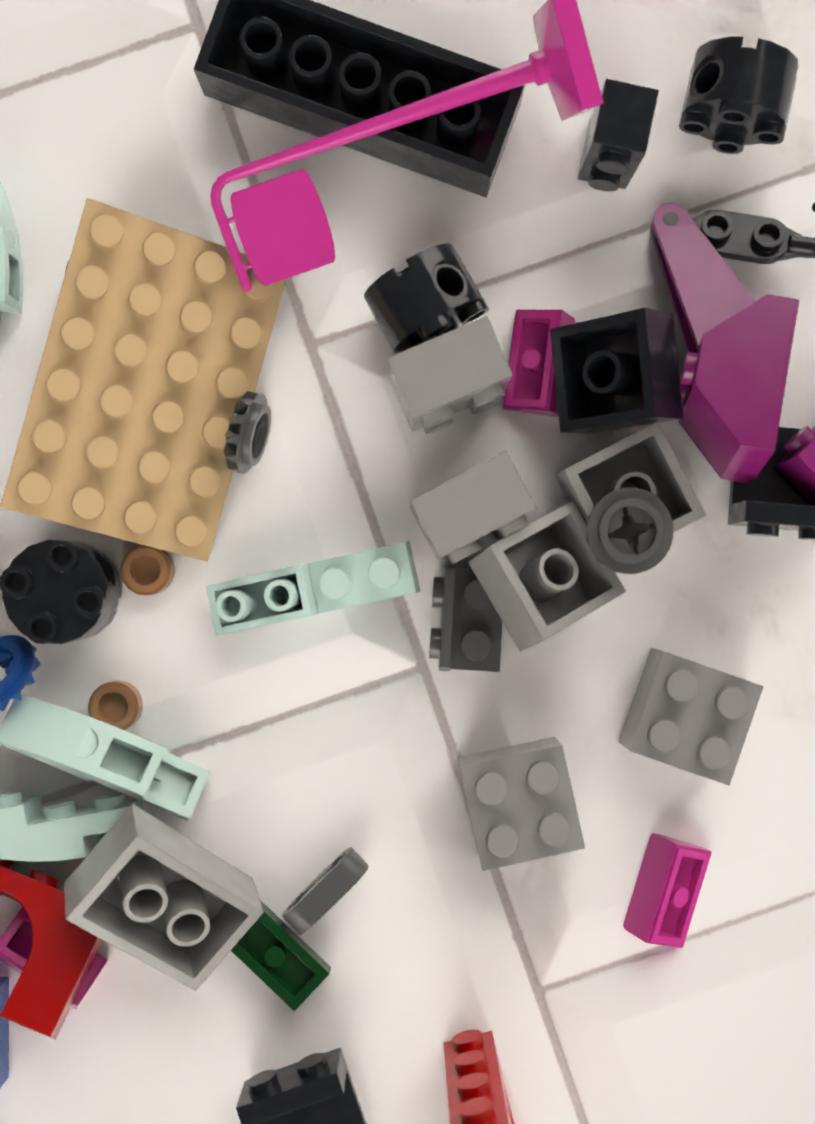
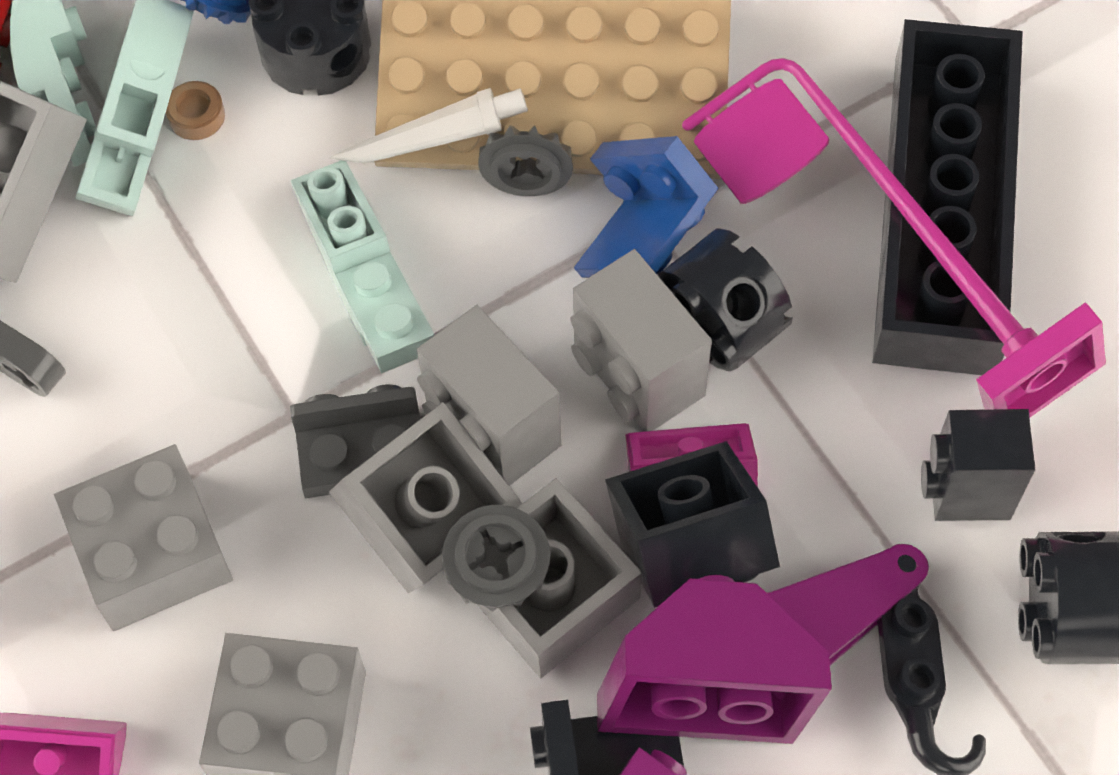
camera: 80 degrees right, 25 degrees down
medium nougat tile [120,545,174,595] -> none
none -> white bar [329,88,528,164]
none -> blue bracket [574,136,719,278]

